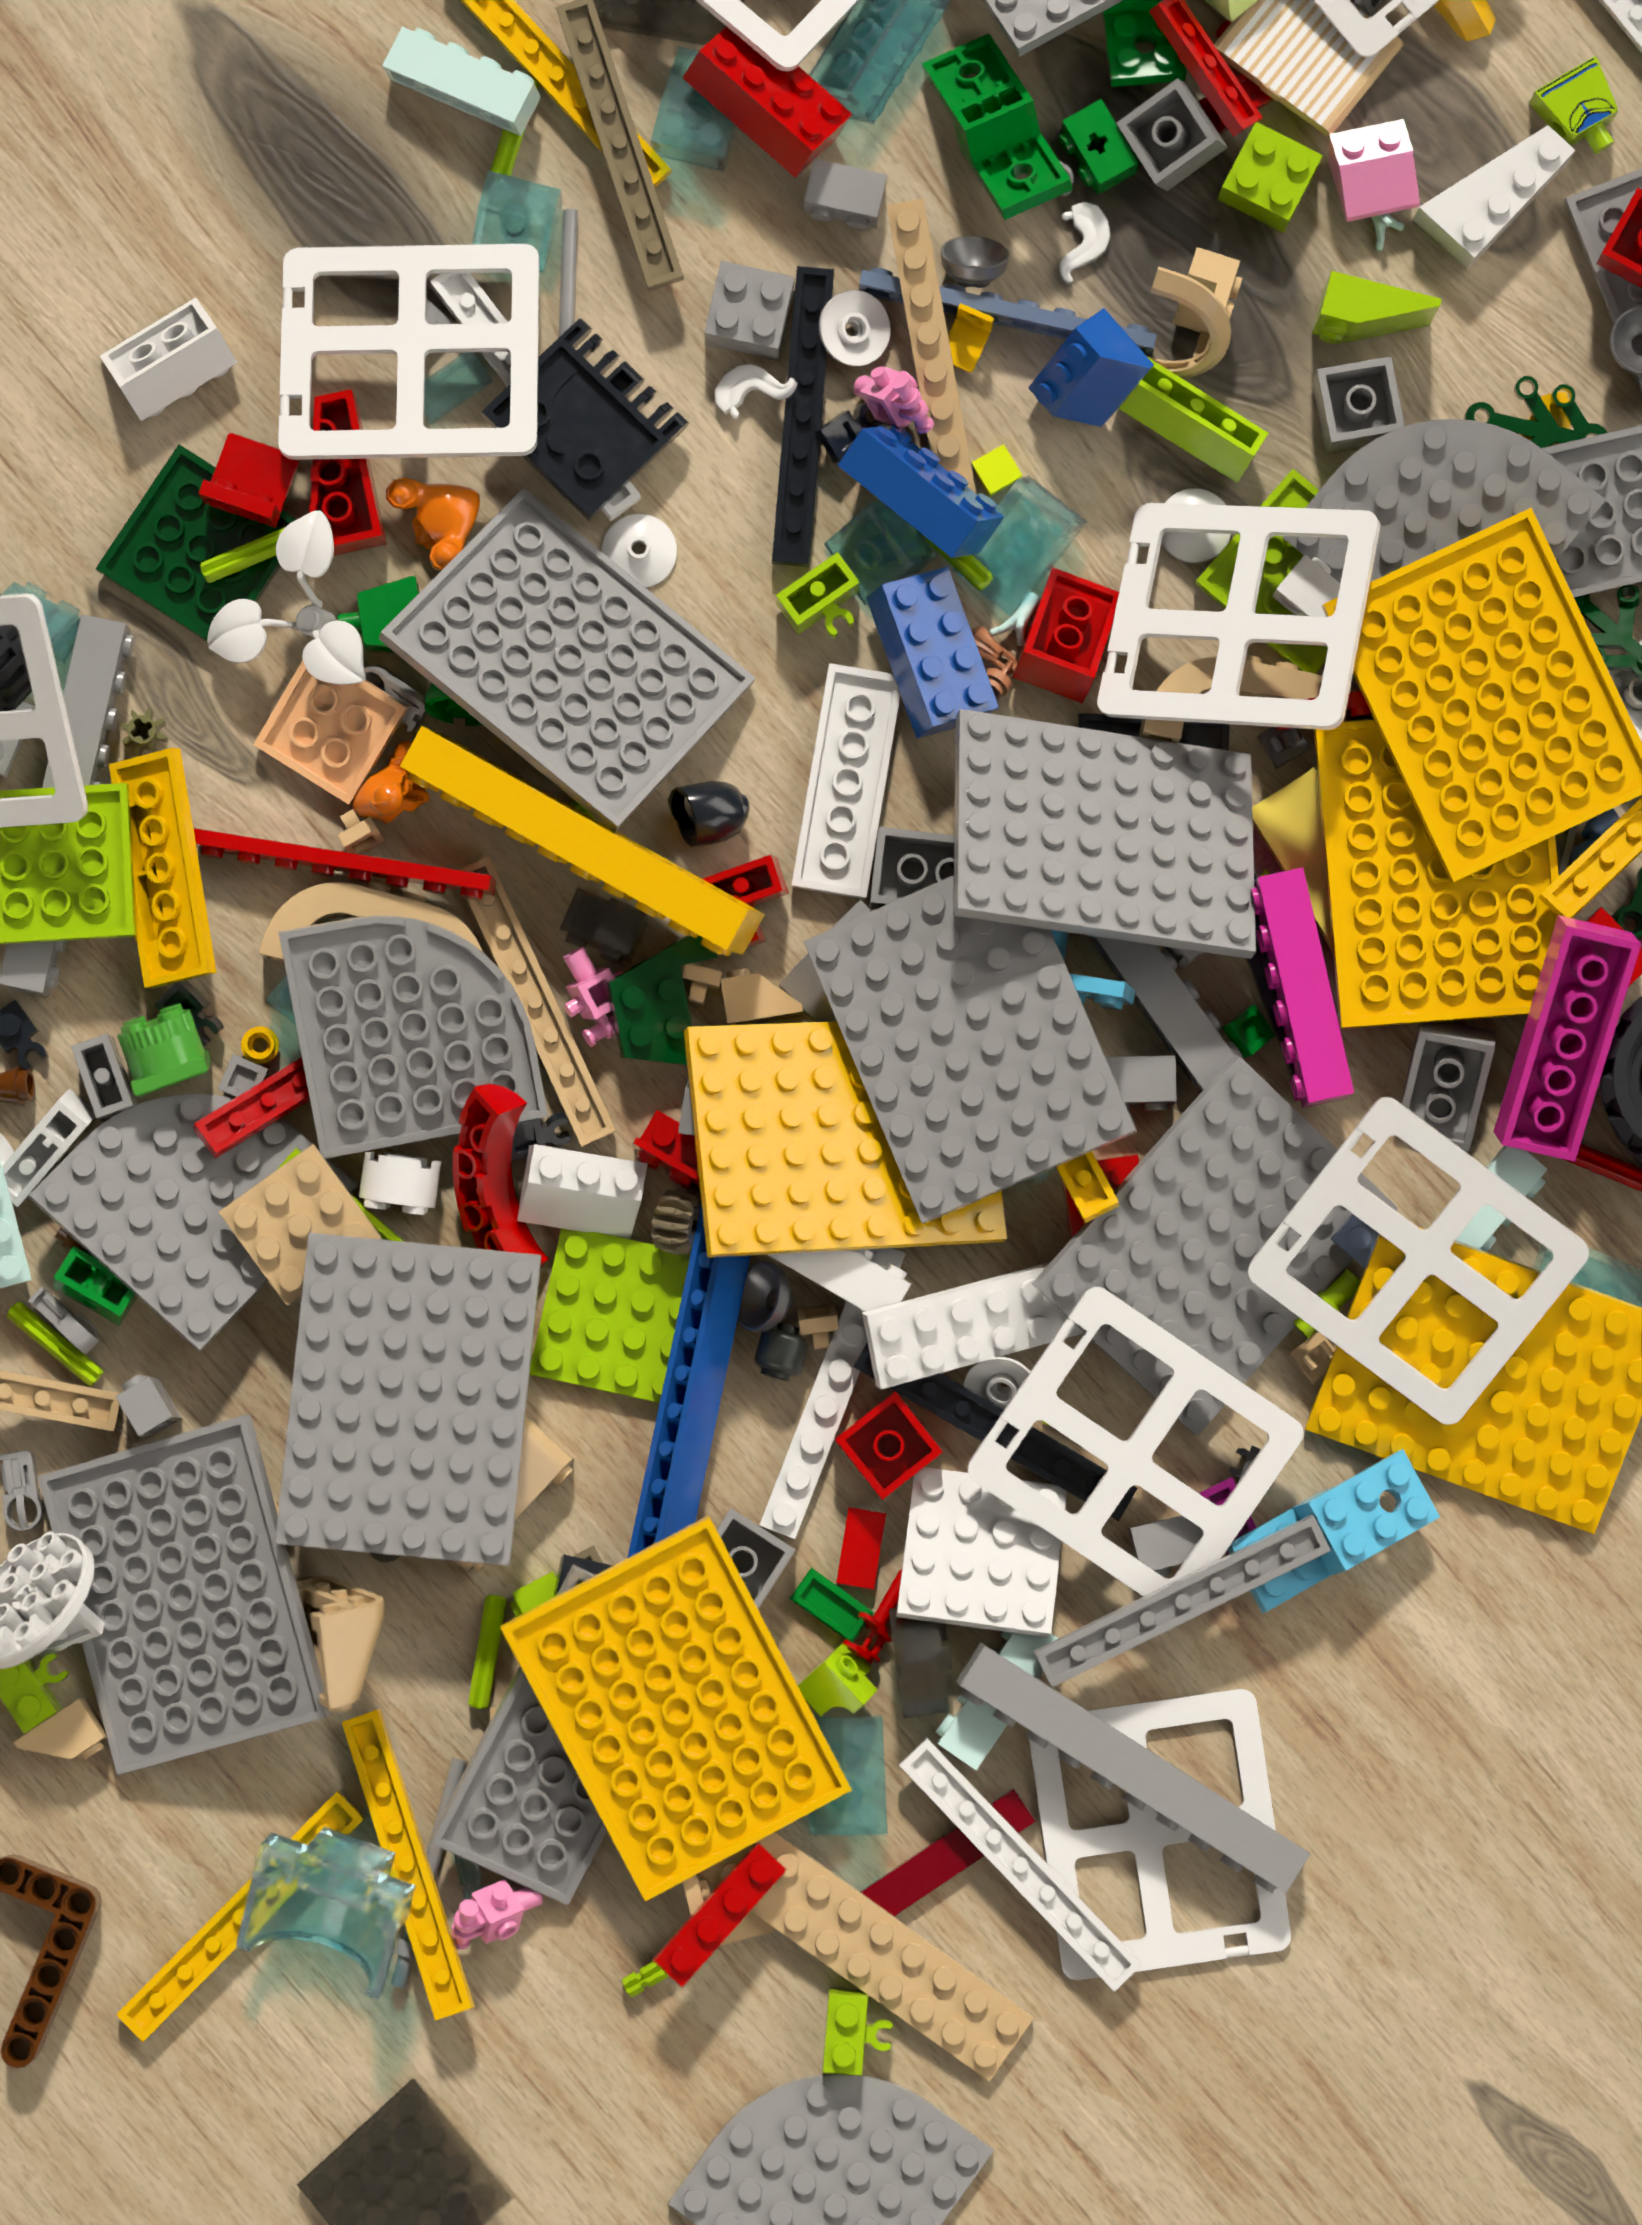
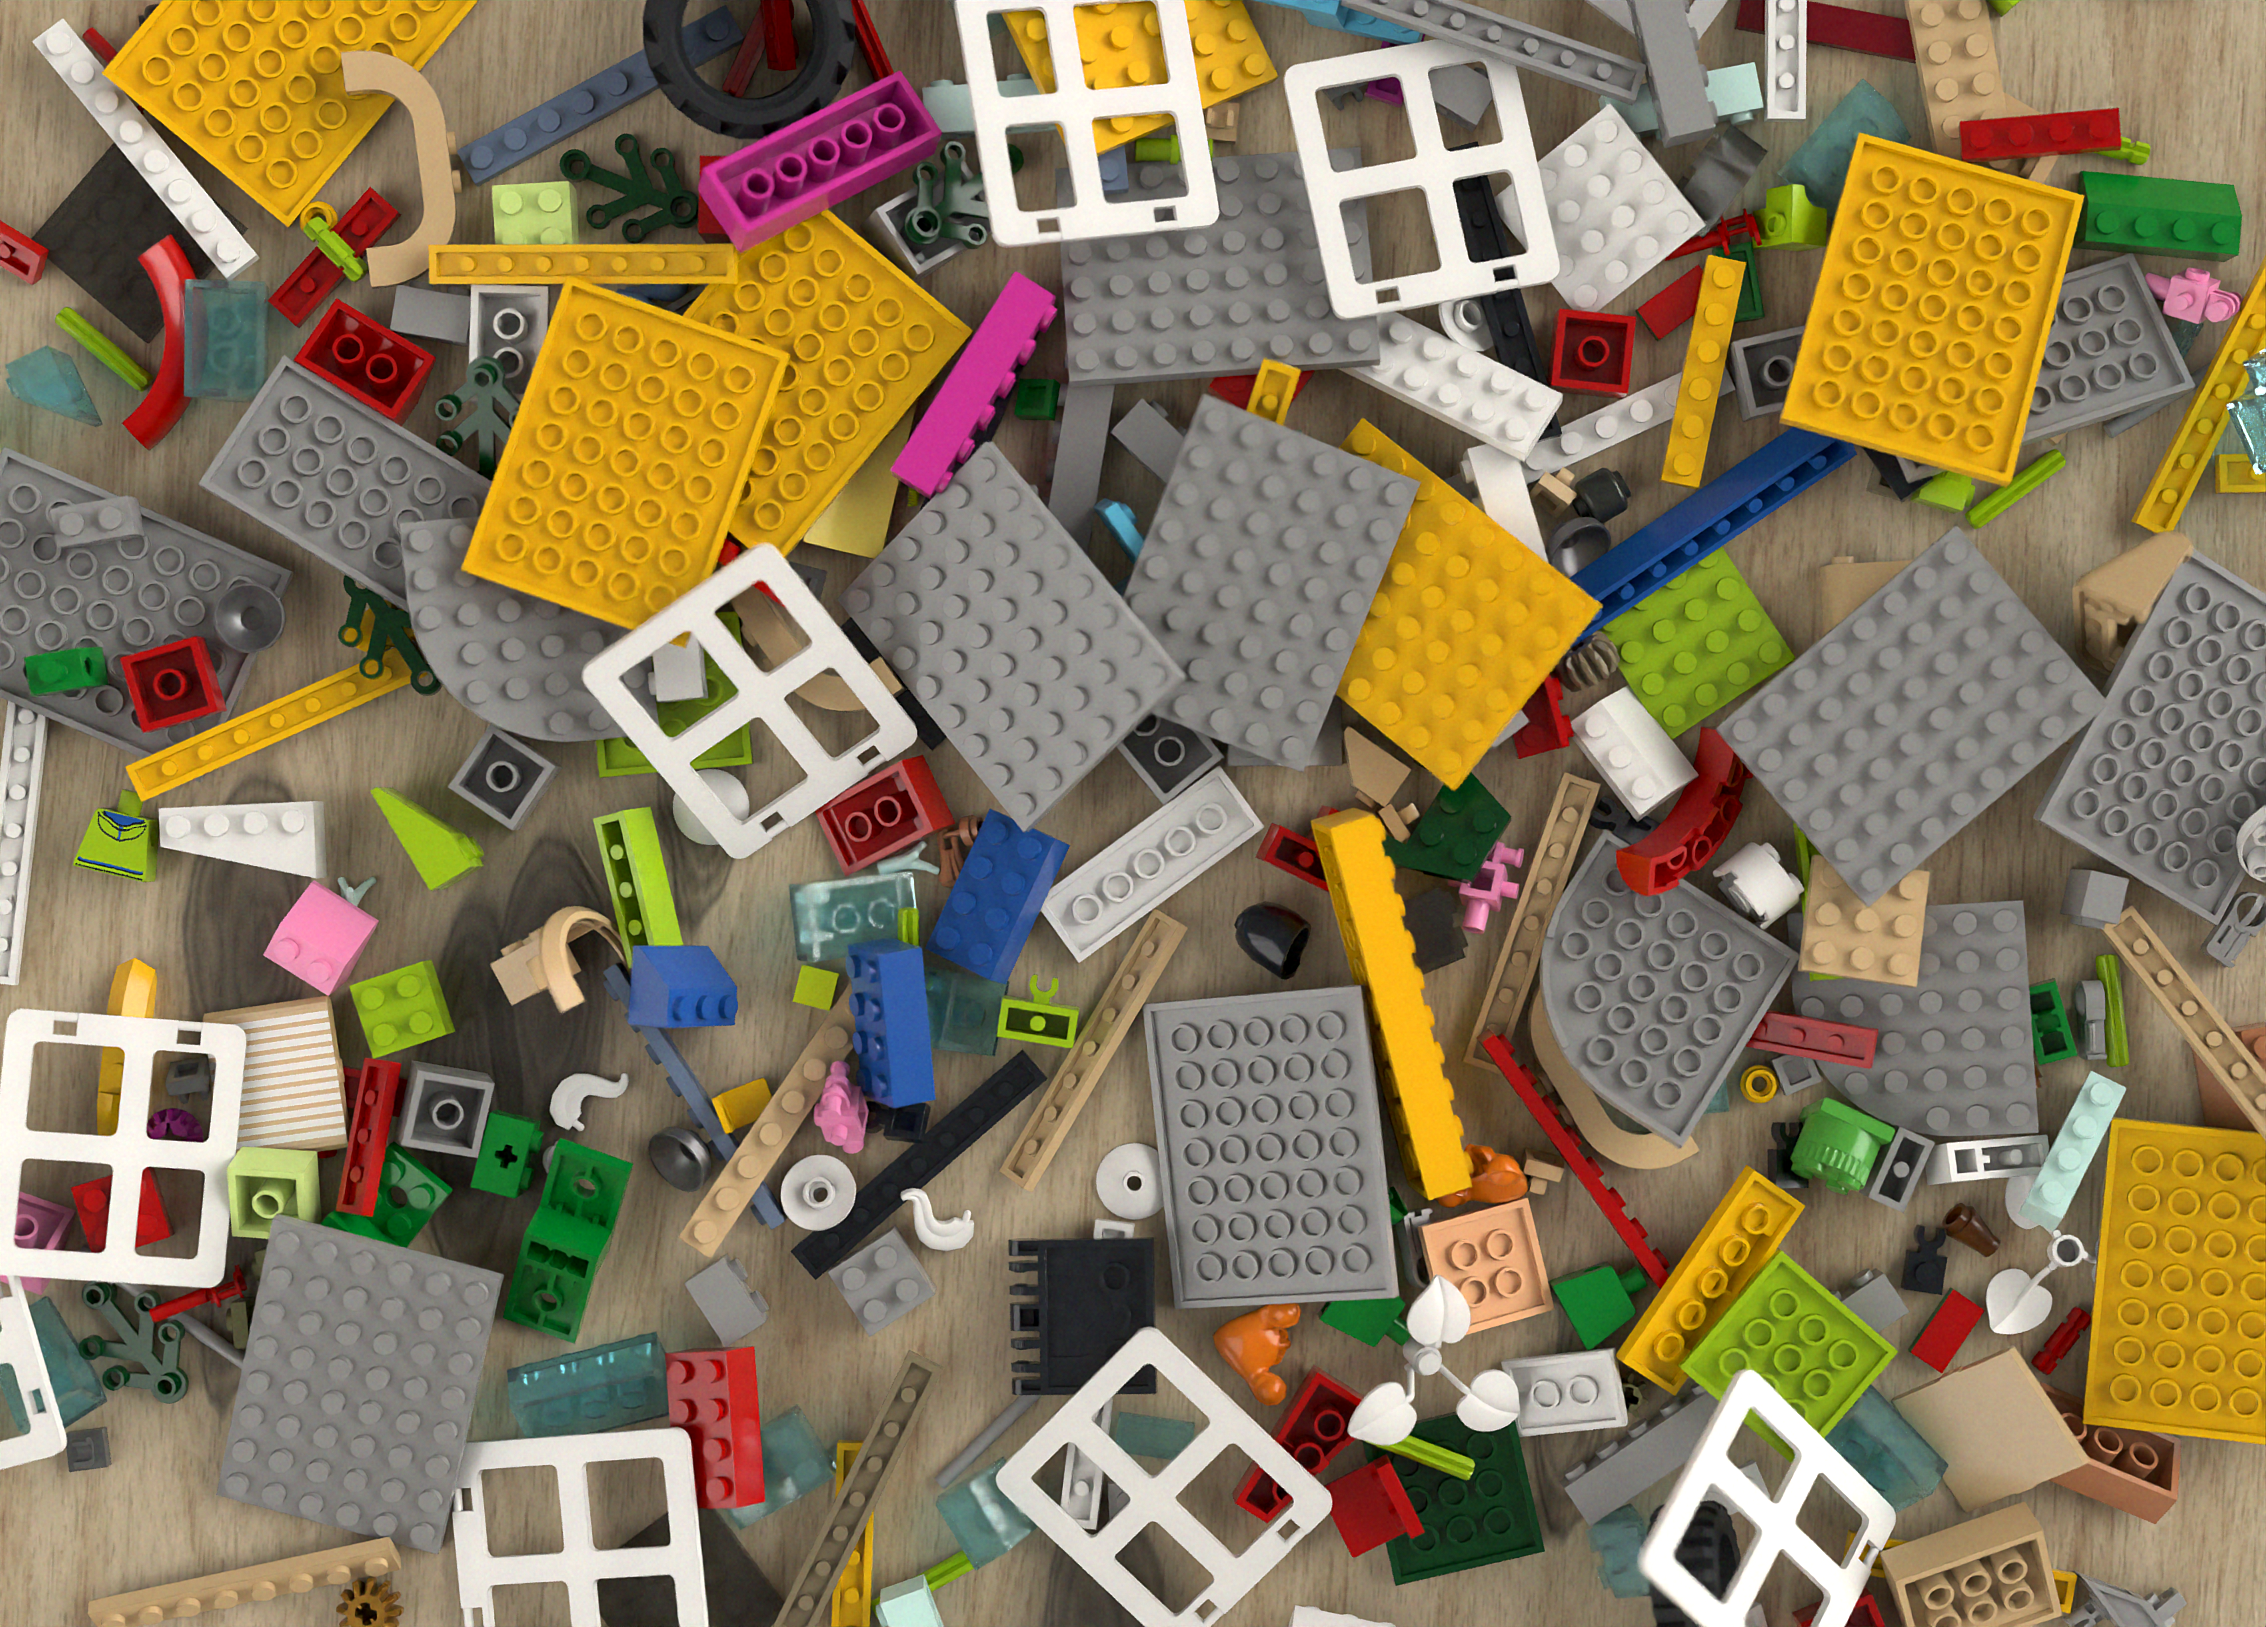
camera: 125 degrees left, 5 degrees up
none -> yellow plate [125,640,429,802]
none -> dark green plant [904,141,1024,249]
none -> tan plate [999,908,1188,1192]
none -> white tile [1501,1347,1629,1437]
none -> green torso [1548,1261,1648,1351]
none -> yellow plate [1659,255,1746,490]
none -> green slope [2073,171,2242,262]

